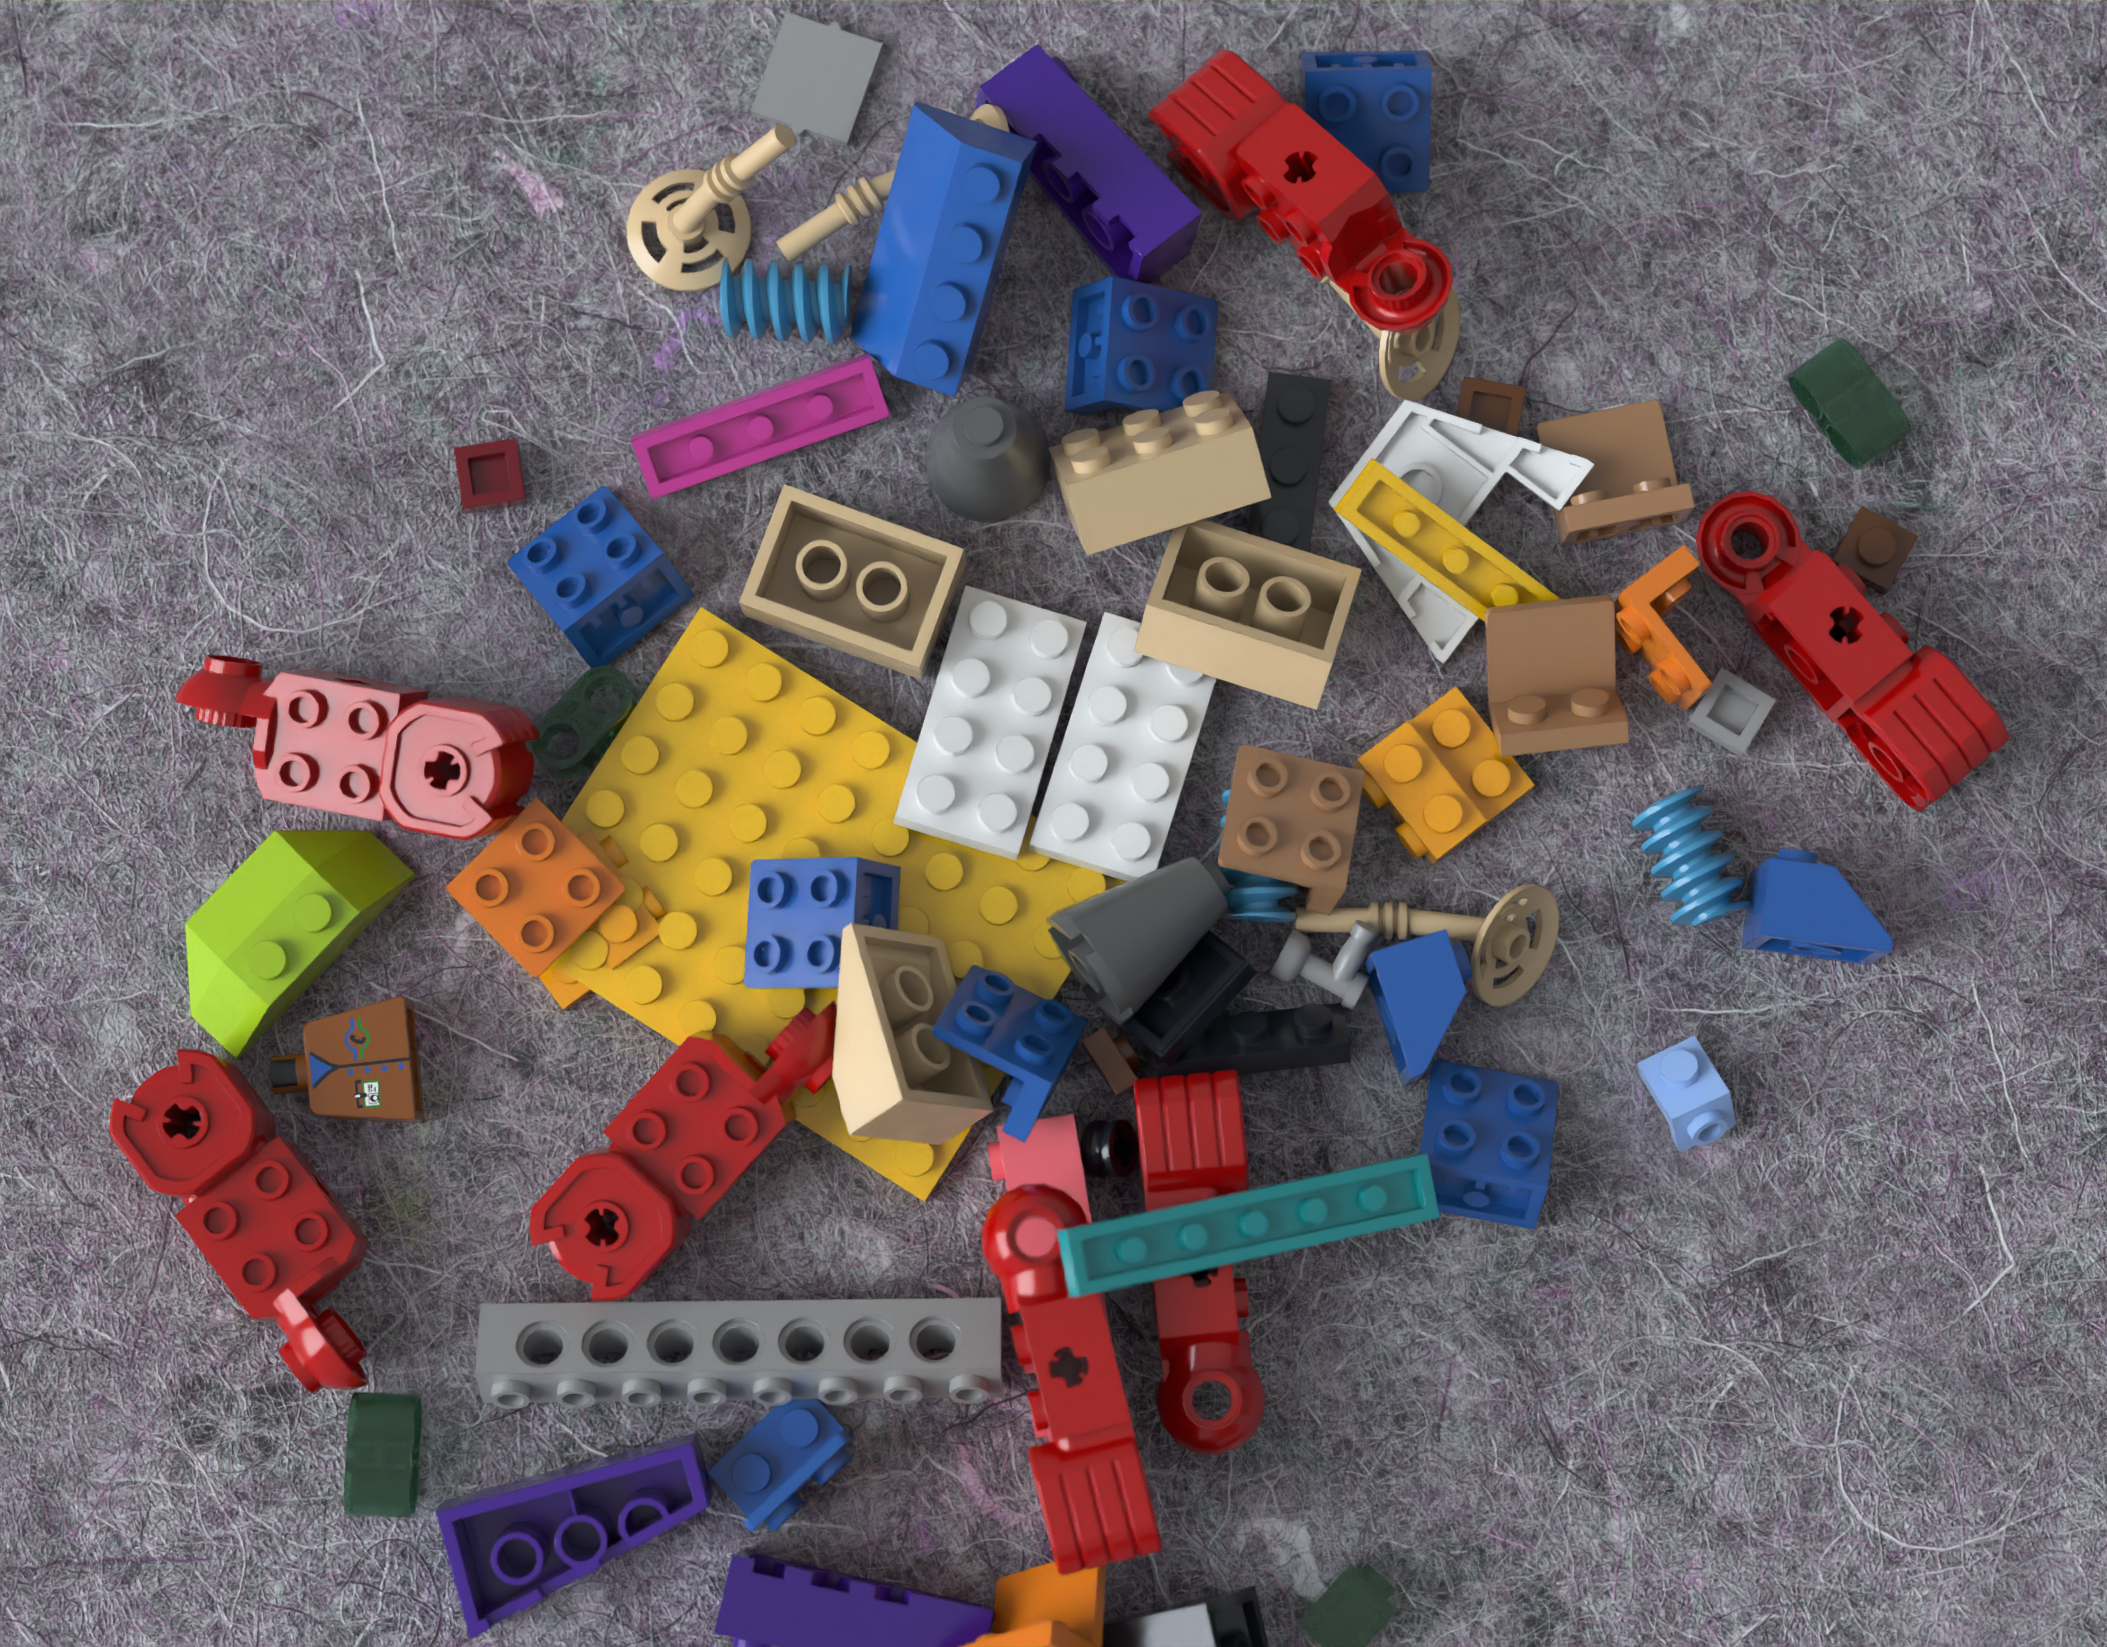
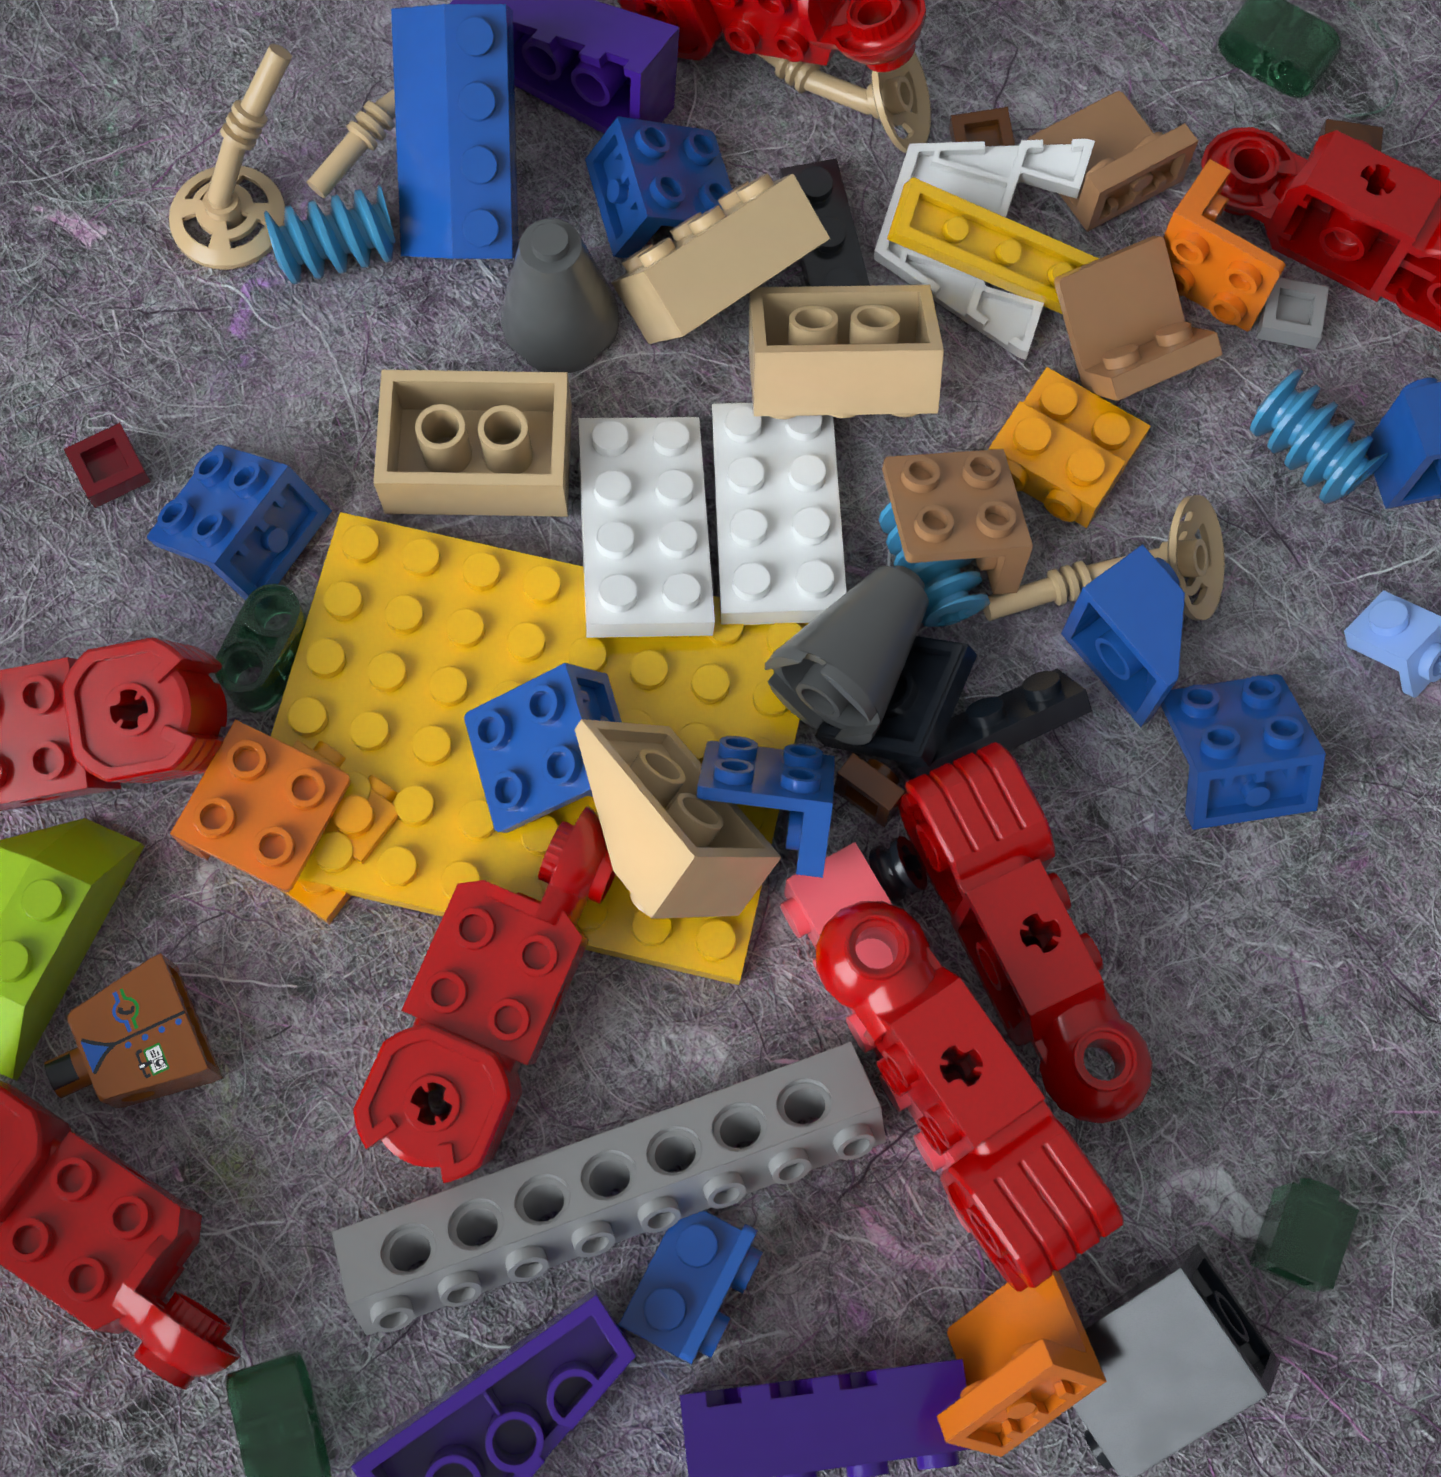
camera: 25 degrees left, 10 degrees down
dark pink plate [630,353,890,499] -> none
light grey piece [750,12,883,147] -> none
teal plate [1057,1153,1440,1297] -> none
light grey piece [1270,920,1379,1010] -> none

